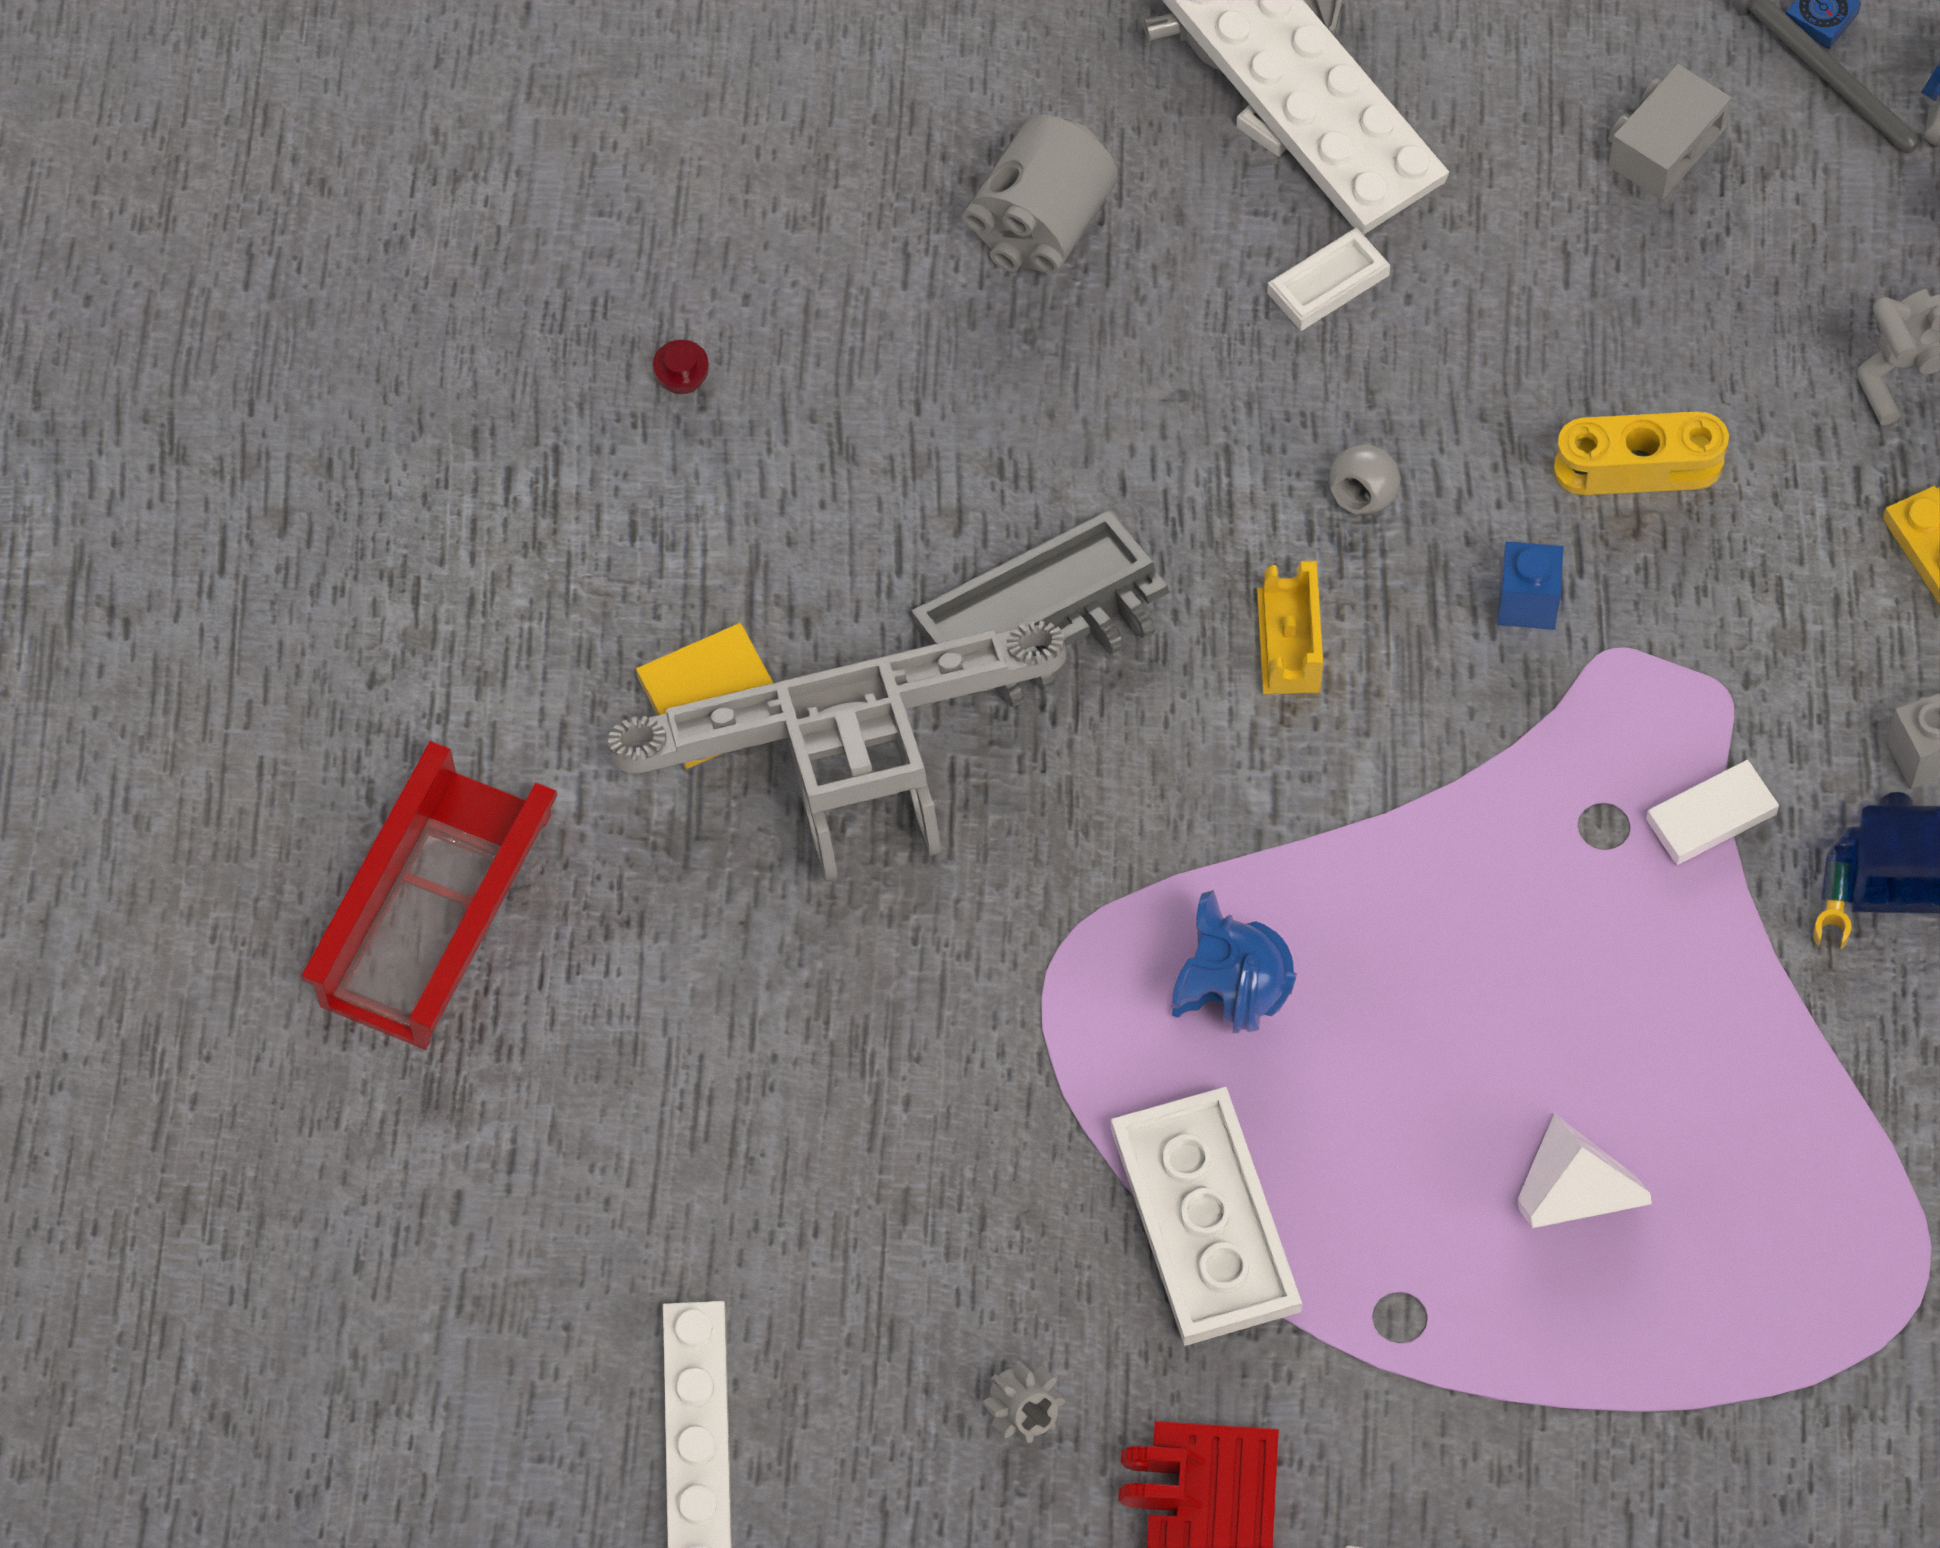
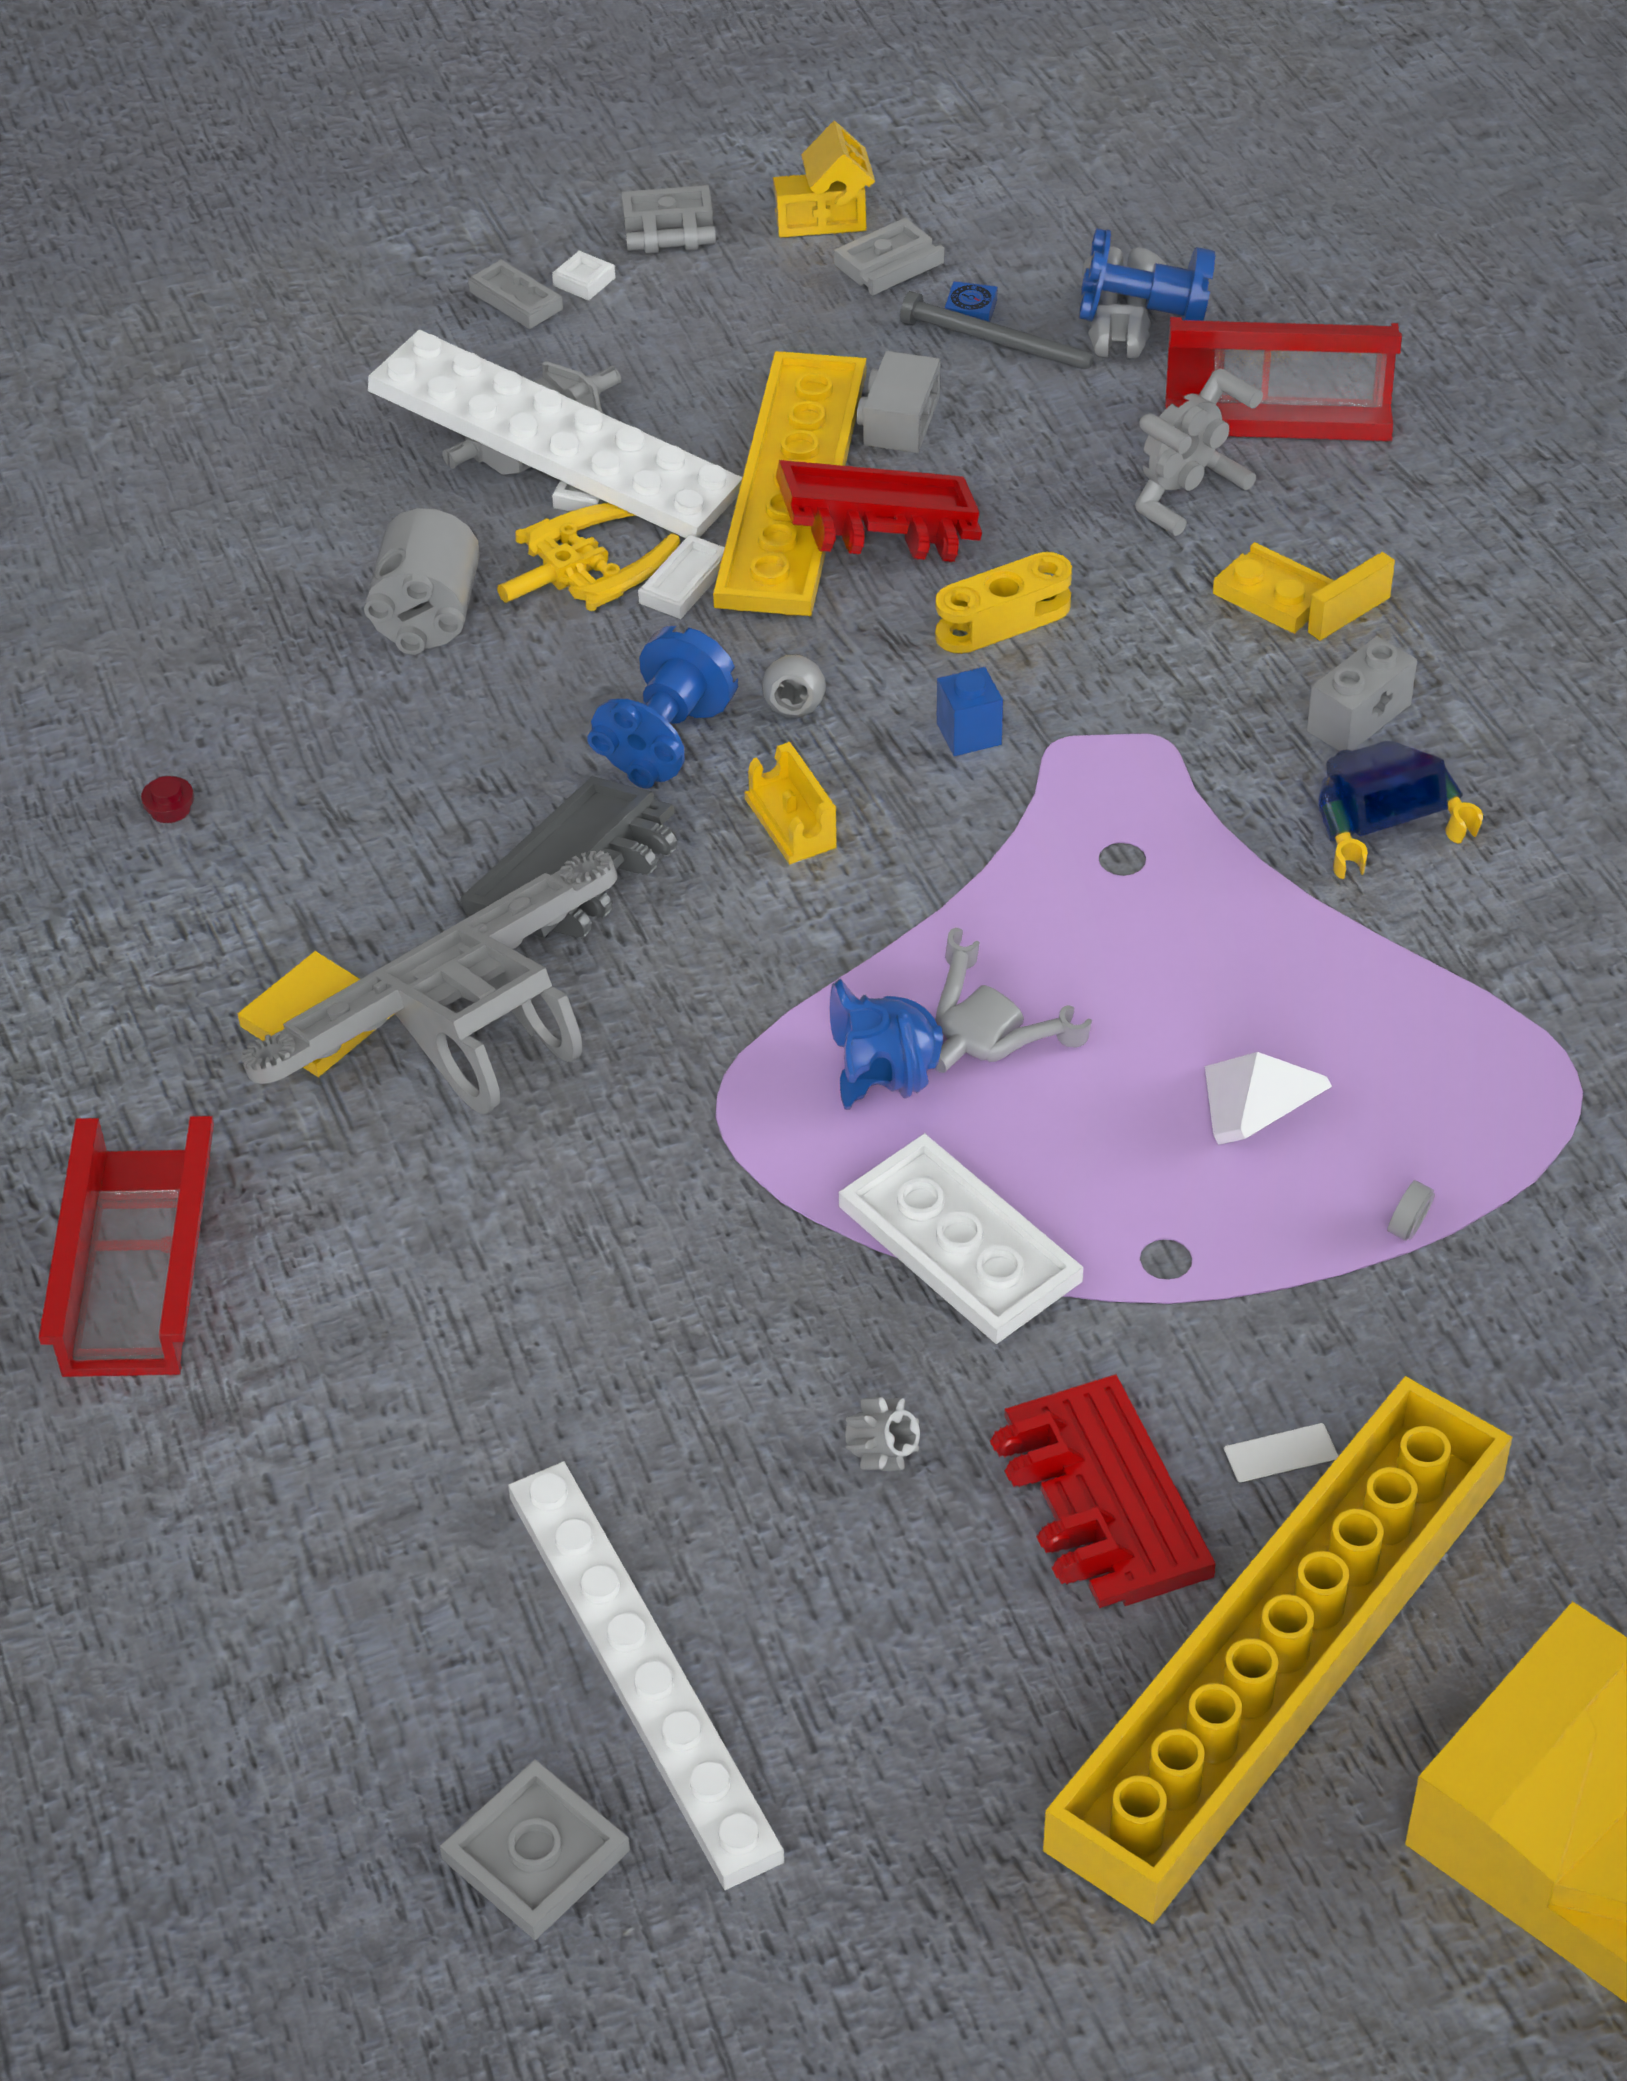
camera: 25 degrees left, 15 degrees down
white tile [1646,759,1779,865] -> none
none -> yellow bar [497,503,680,611]
none -> blue piece [587,626,738,789]
none -> yellow plate [713,351,867,616]
none -> red hinge [776,460,982,562]
none -> light grey piece [935,928,1092,1073]
none -> light grey tile [1387,1180,1435,1241]

